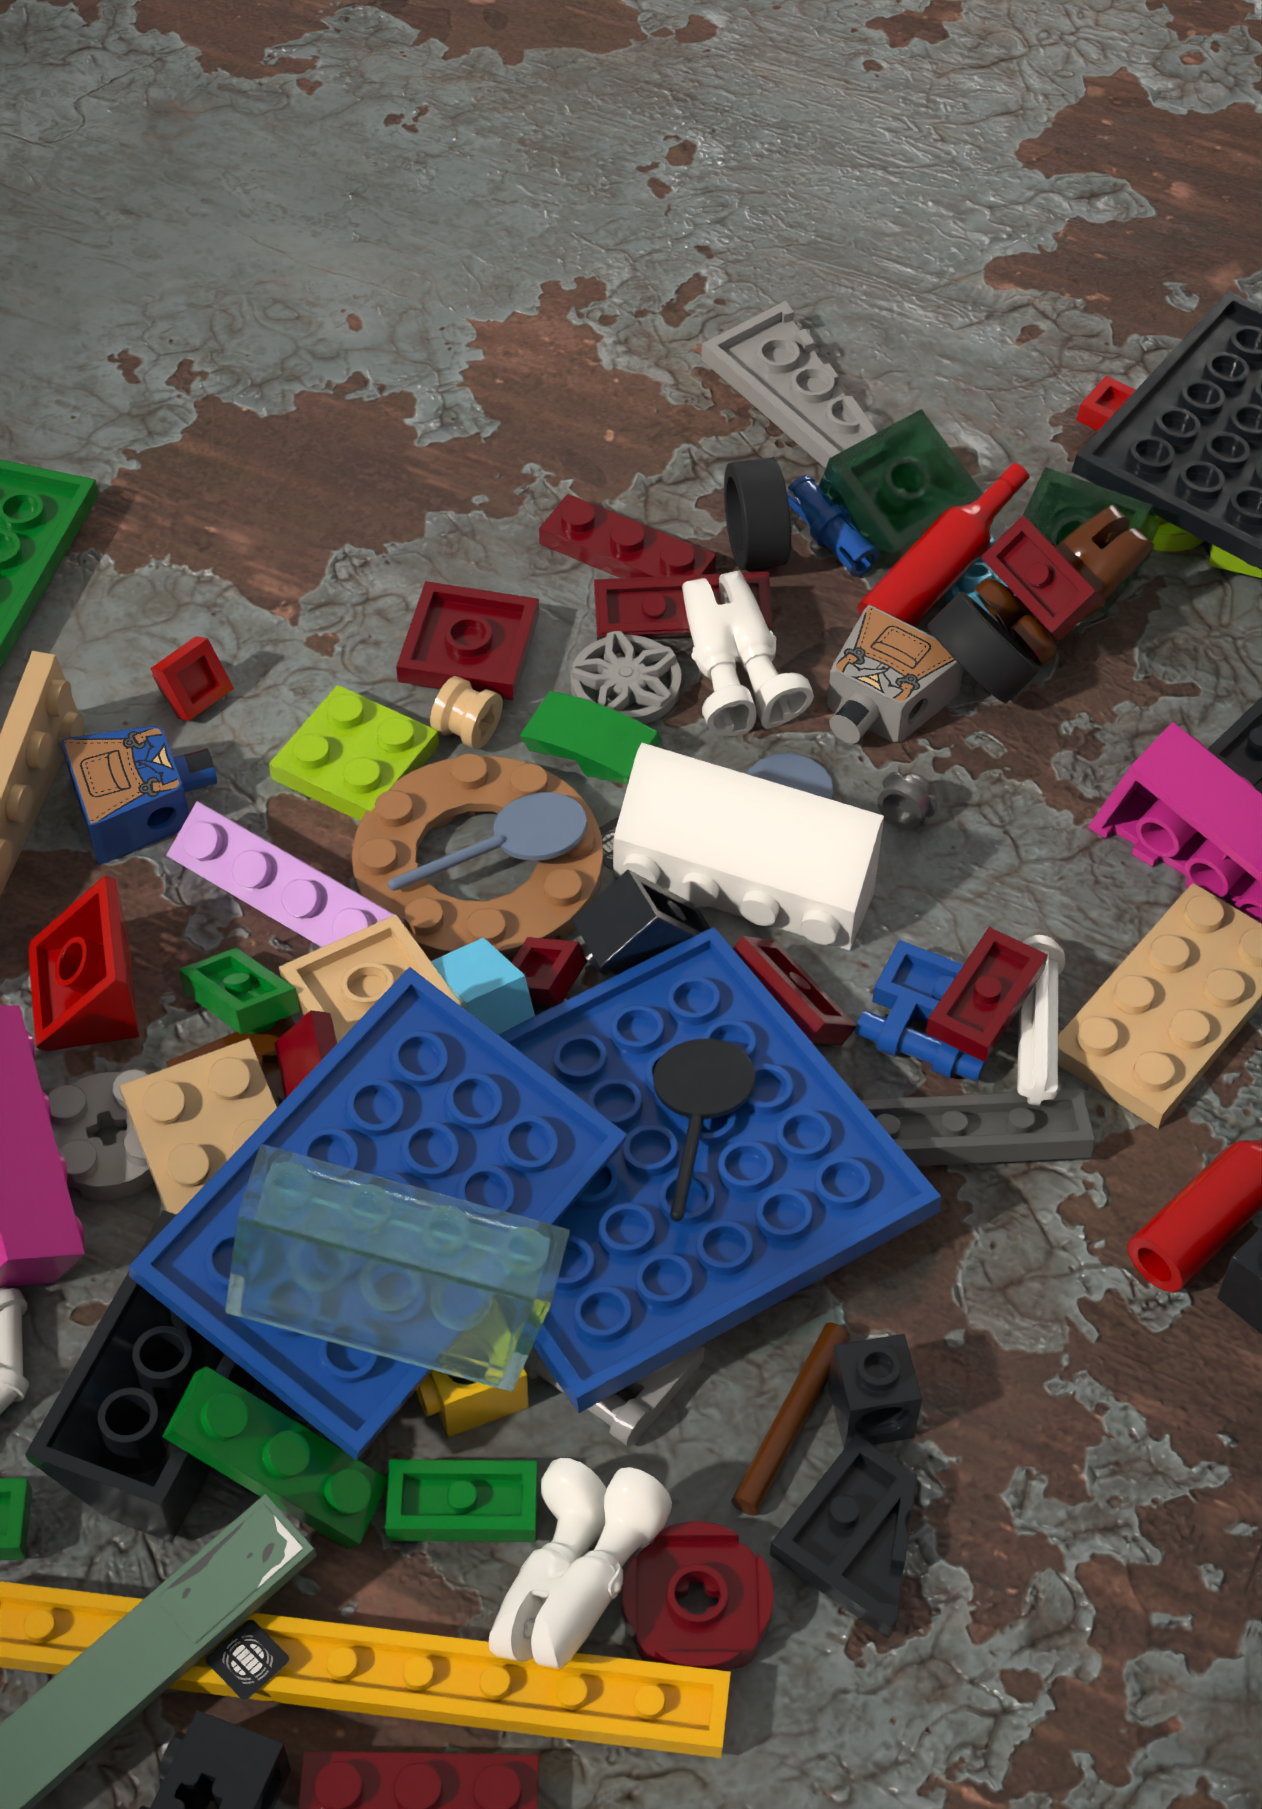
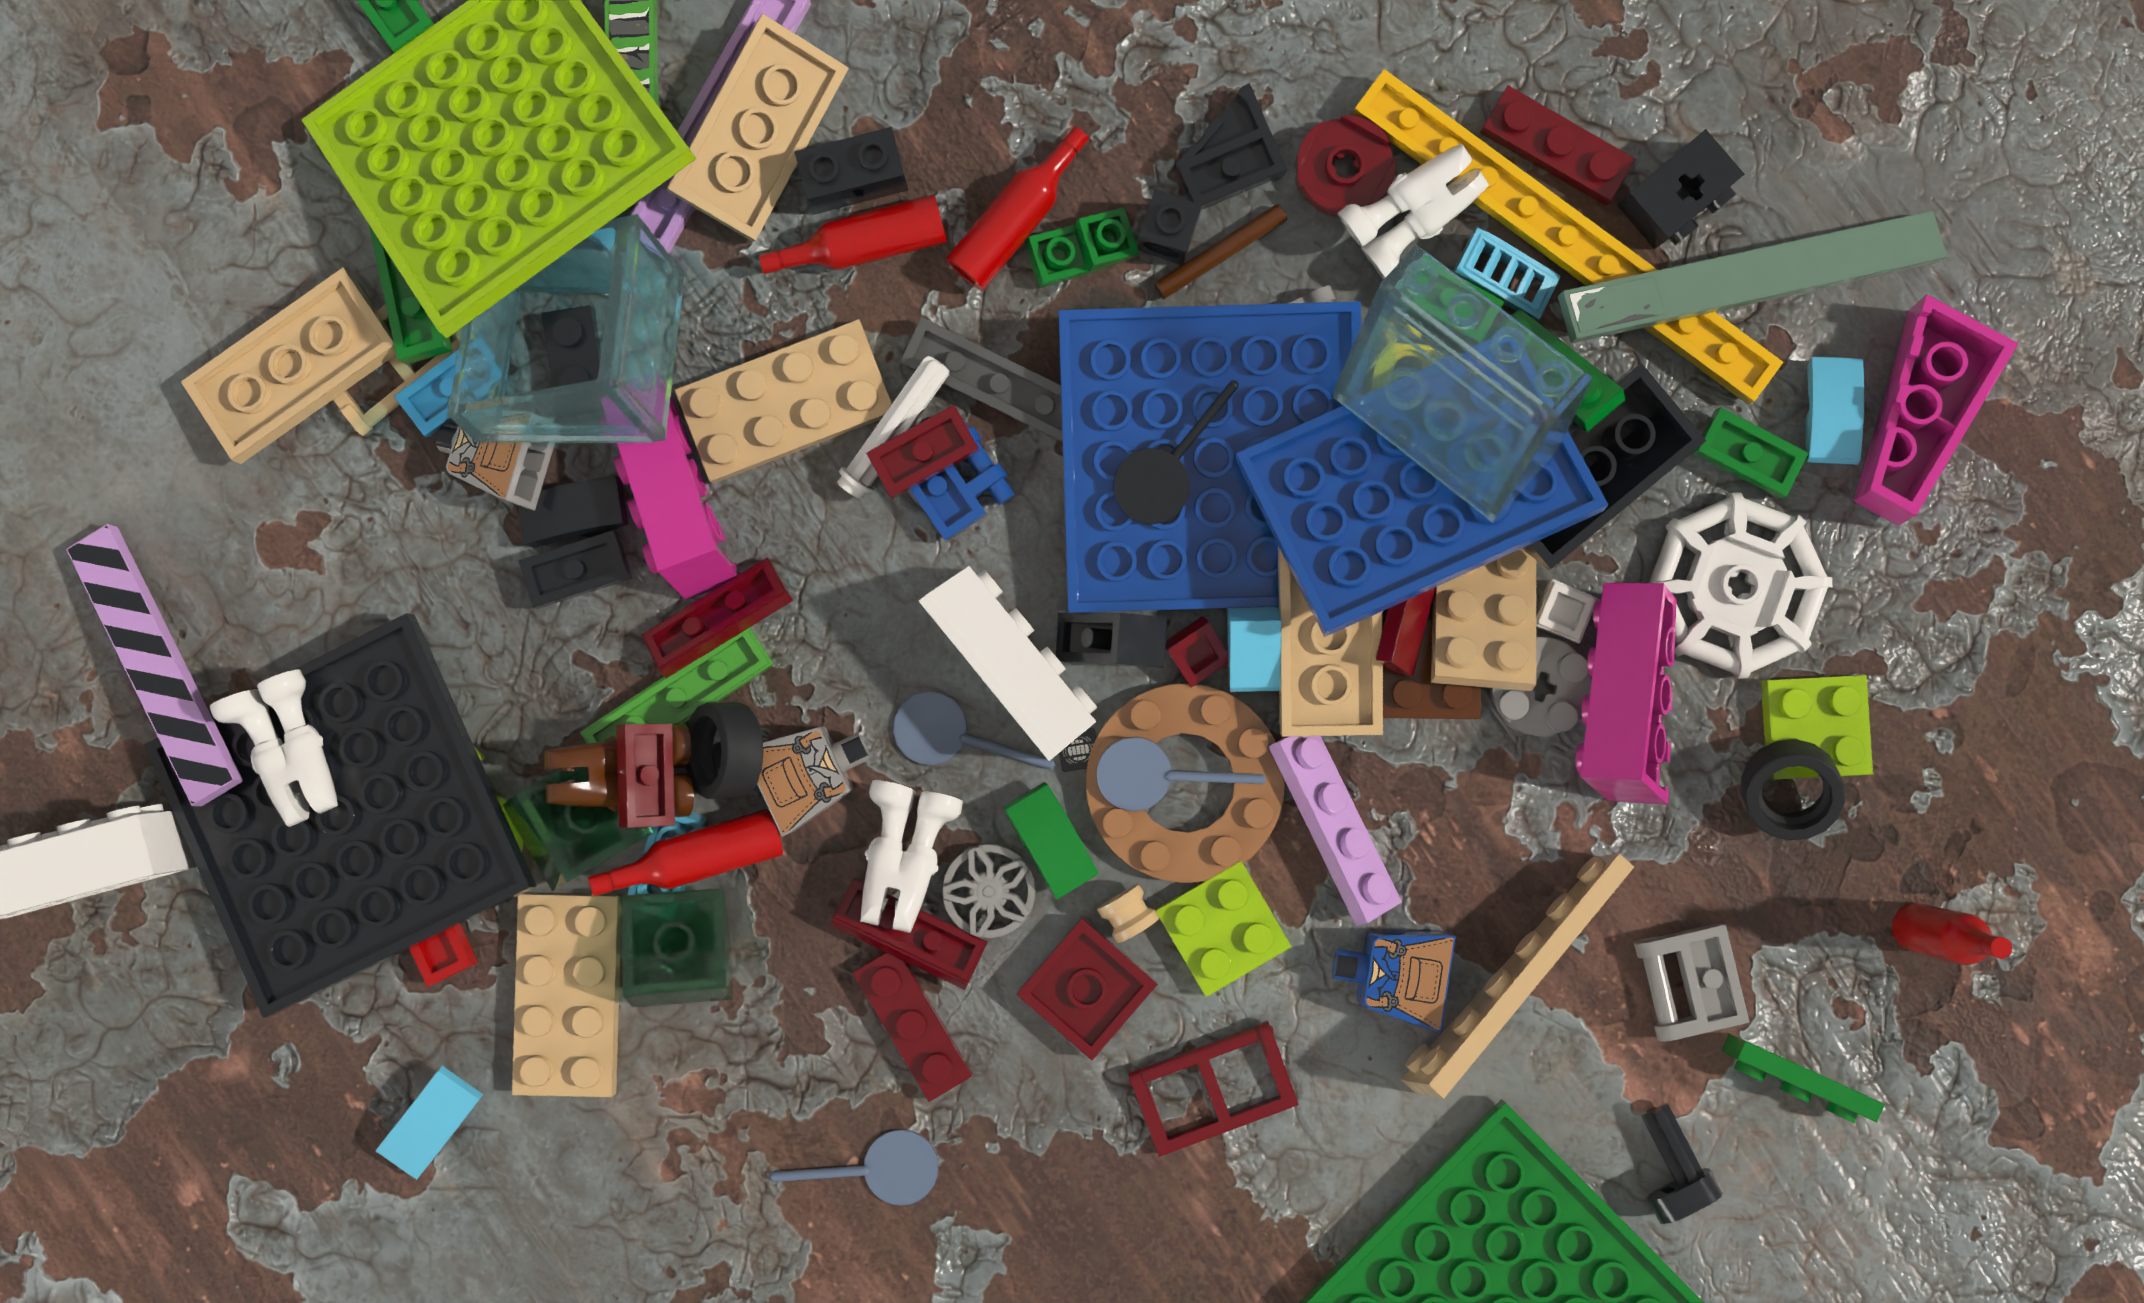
camera: 150 degrees left, 35 degrees up
red slope [28,875,140,1051] -> none
red tile [150,636,234,721] -> none
green plate [178,948,300,1035] -> none
black sticker [206,1620,289,1700] -> none
light grey wing [702,301,884,481] -> none
black tyre [724,457,791,570] -> none
dark red plate [733,936,856,1046] -> none
blue pin [787,475,880,577] -> none
flat silver plate [877,772,937,829] -> none
none -> medium azure slope [376,1065,483,1180]
none -> tan plate [512,893,622,1097]
none -> bright green tile [580,627,775,743]
none -> dark red tile [641,557,794,678]
none -> sand blue piece [770,1129,939,1205]
none -> red piece [945,126,1089,291]
none -> green slope [1024,207,1139,289]
none -> dark red window [1128,1020,1299,1157]
none -> medium azure slope [1453,227,1561,321]
none -> white tile [1536,579,1598,644]

